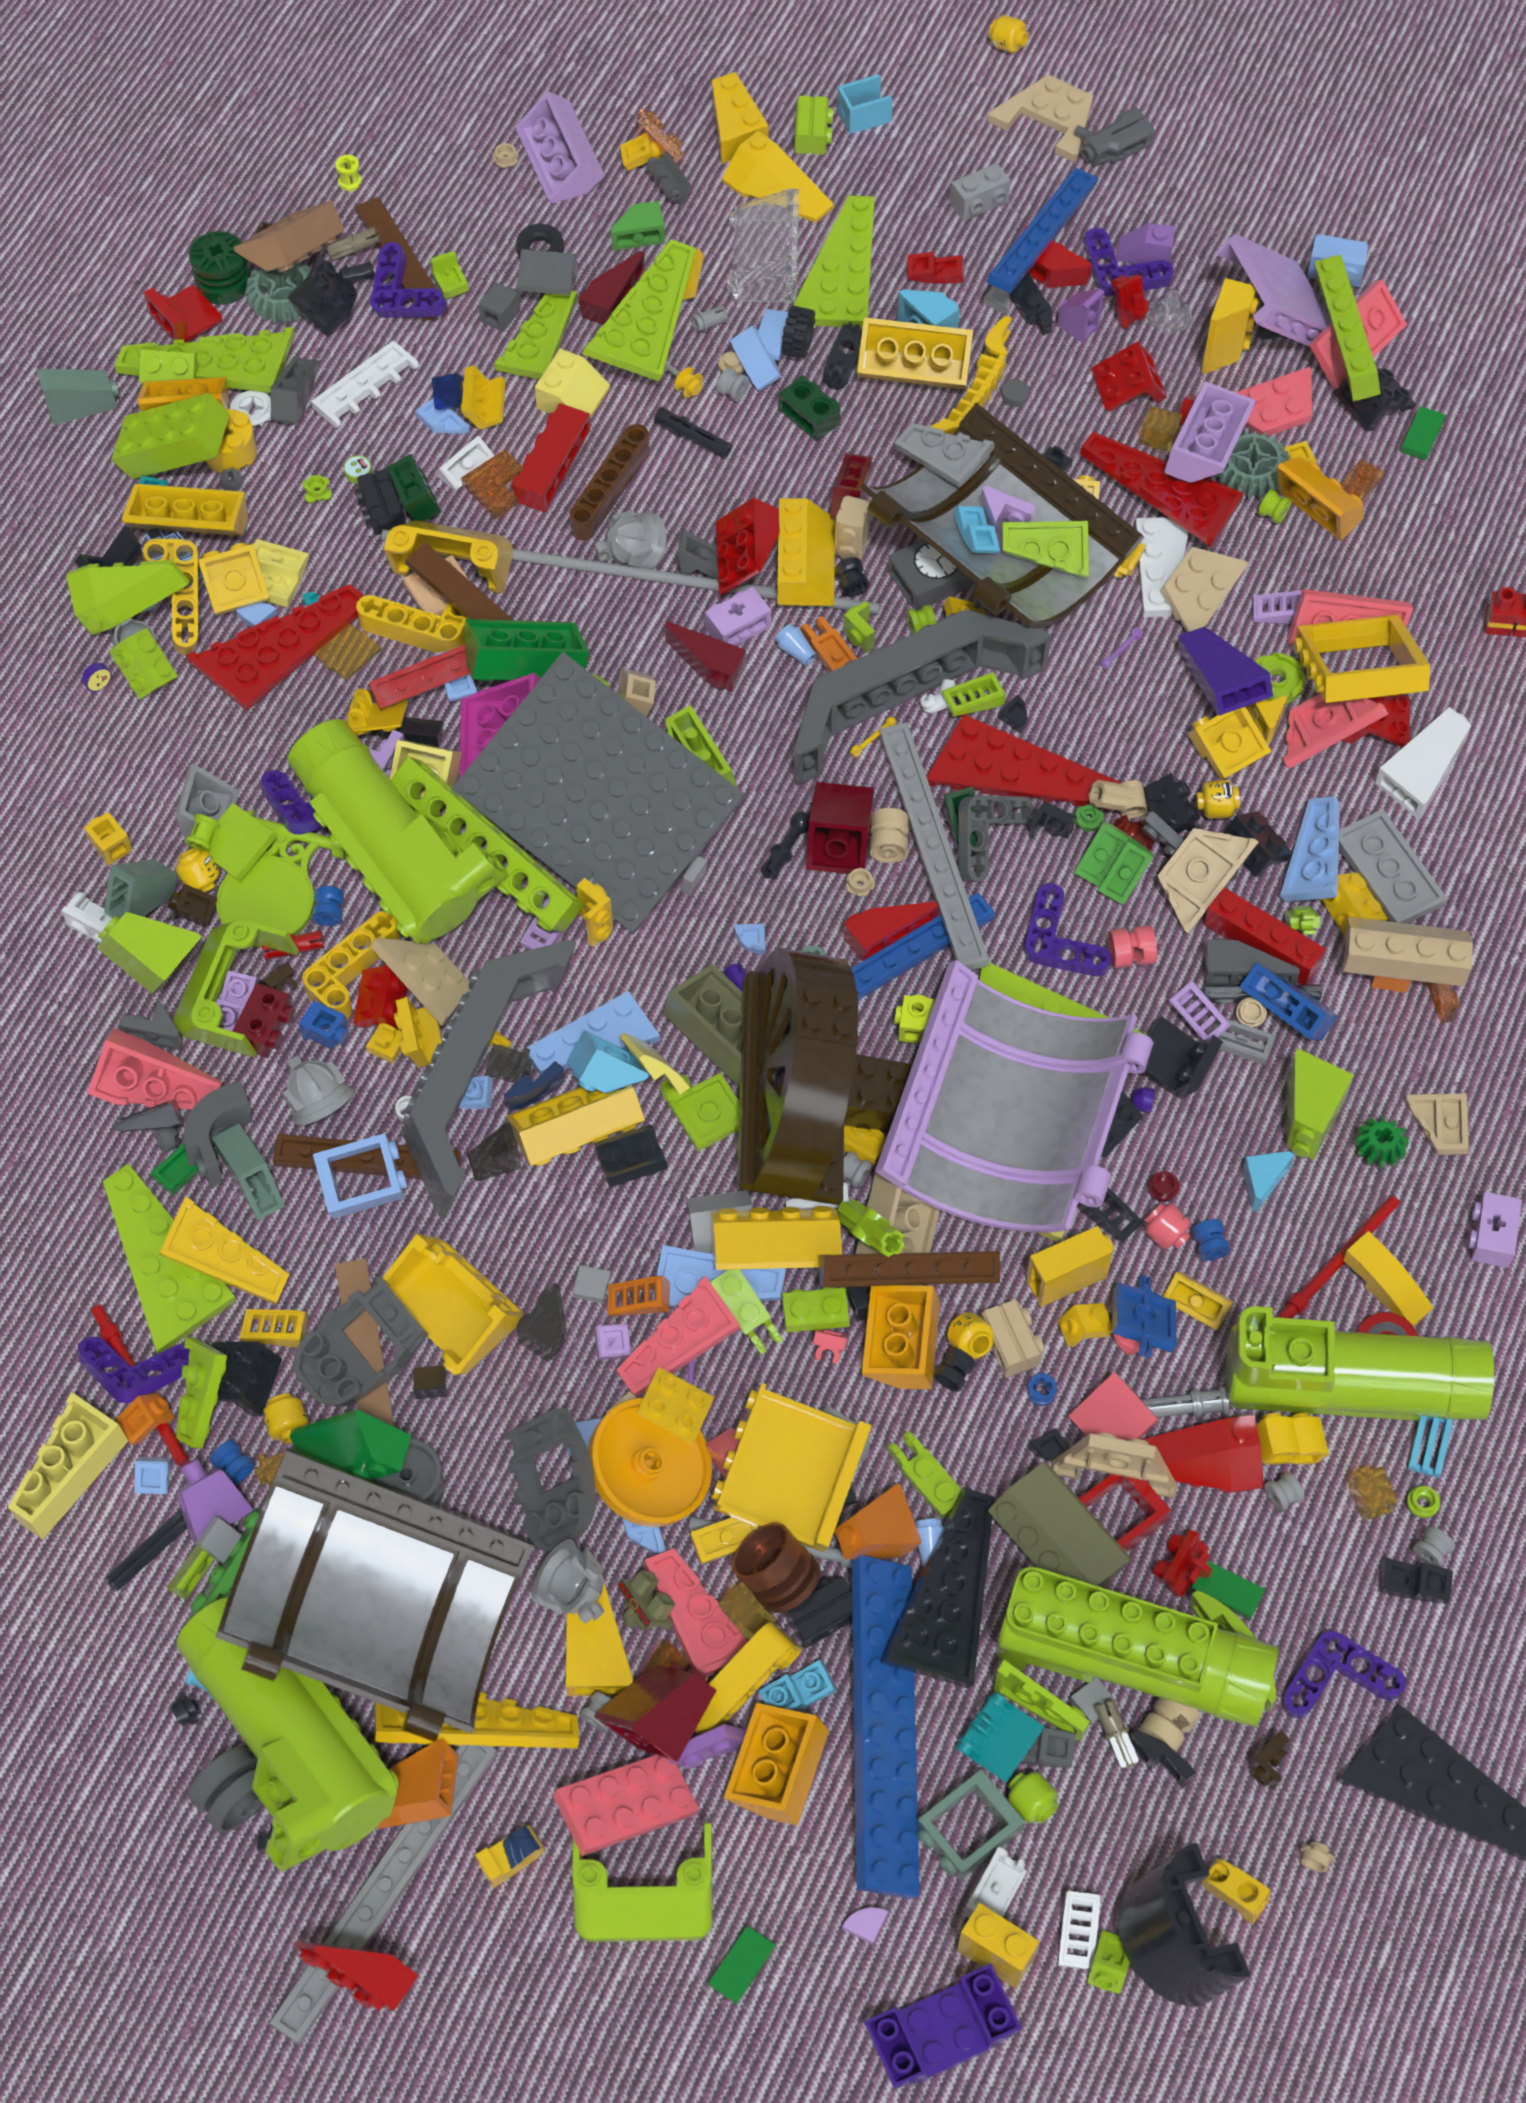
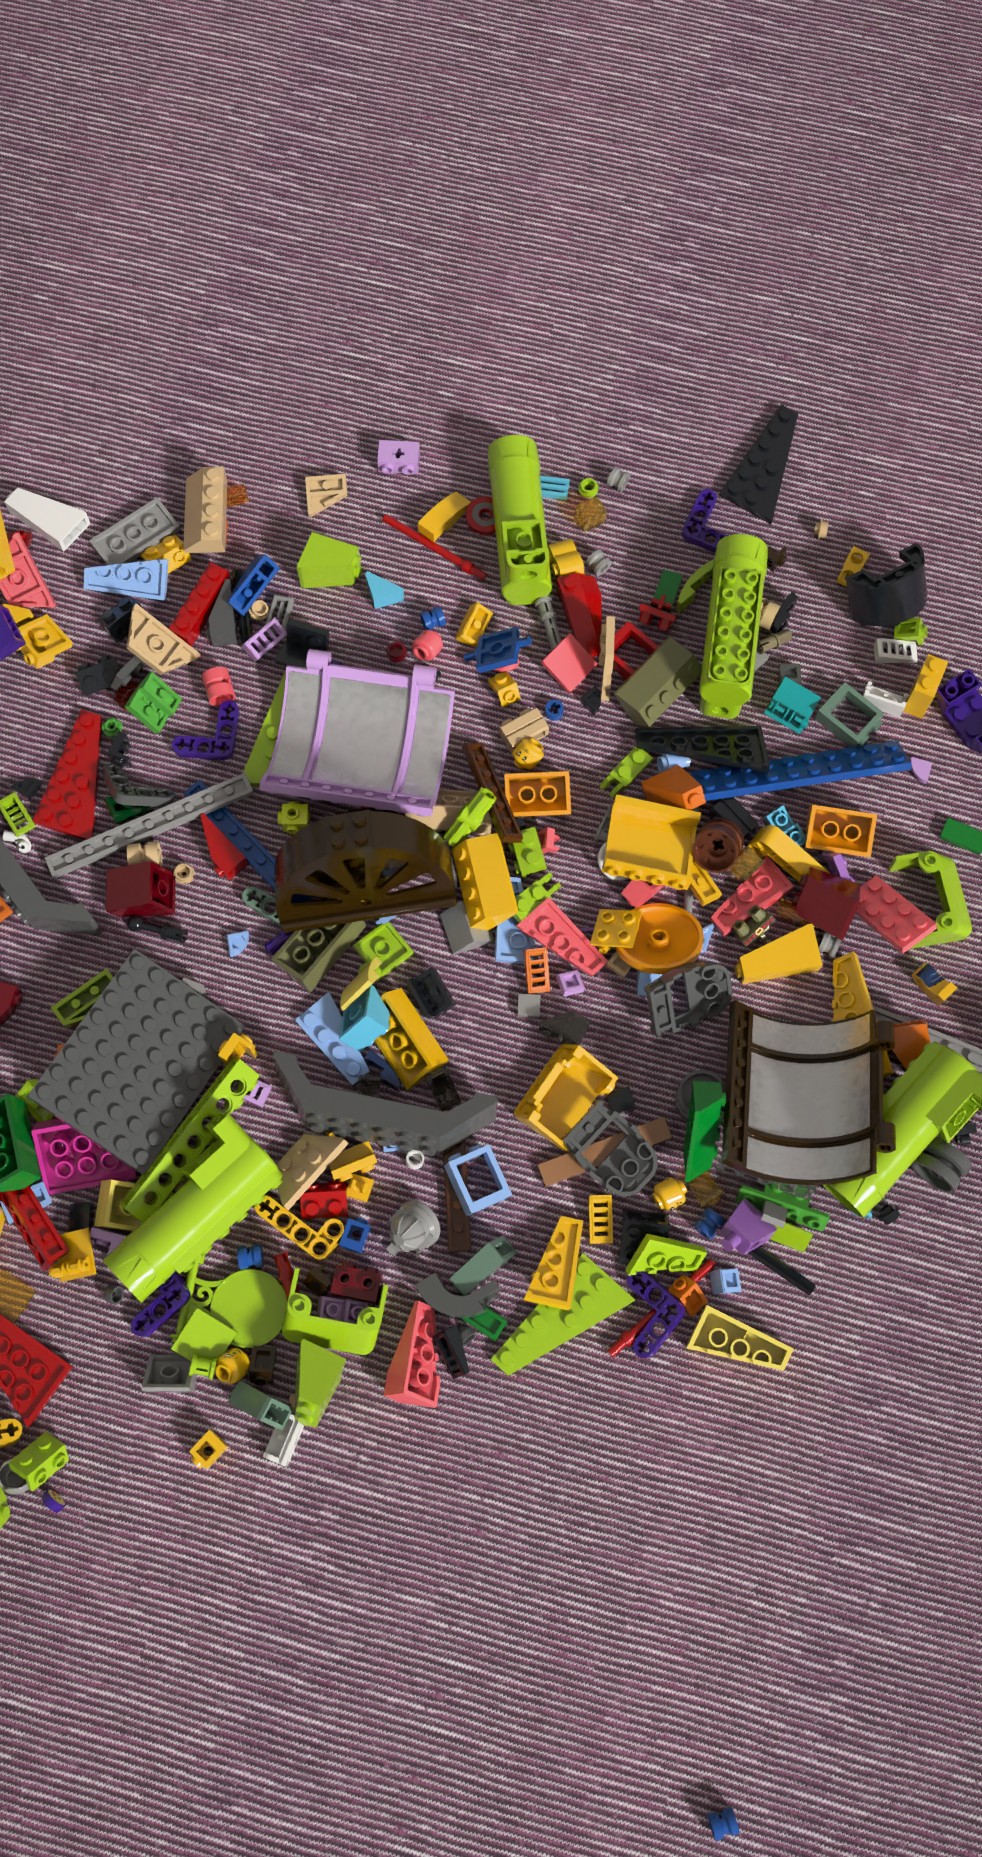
camera: 100 degrees left, 10 degrees up
dark grey slope [119,1001,183,1051] -> none
light grey helmet [532,1539,605,1624] -> none
tan slope [618,667,656,717] -> none
yellow hinge [850,717,897,757] -> none
black wheel [933,1347,977,1392] -> none
lime wing [994,1660,1090,1742] -> none
lime head [1008,1772,1059,1824] -> none
yellow brick [1026,1226,1114,1307] -> none
tan piece [1089,780,1147,818] -> none
yellow head [1196,780,1240,819] -> none
lime plate [1284,906,1320,935] -> none
green gear [1355,1115,1409,1170] -> none
black slope [1378,1558,1453,1604] -> none

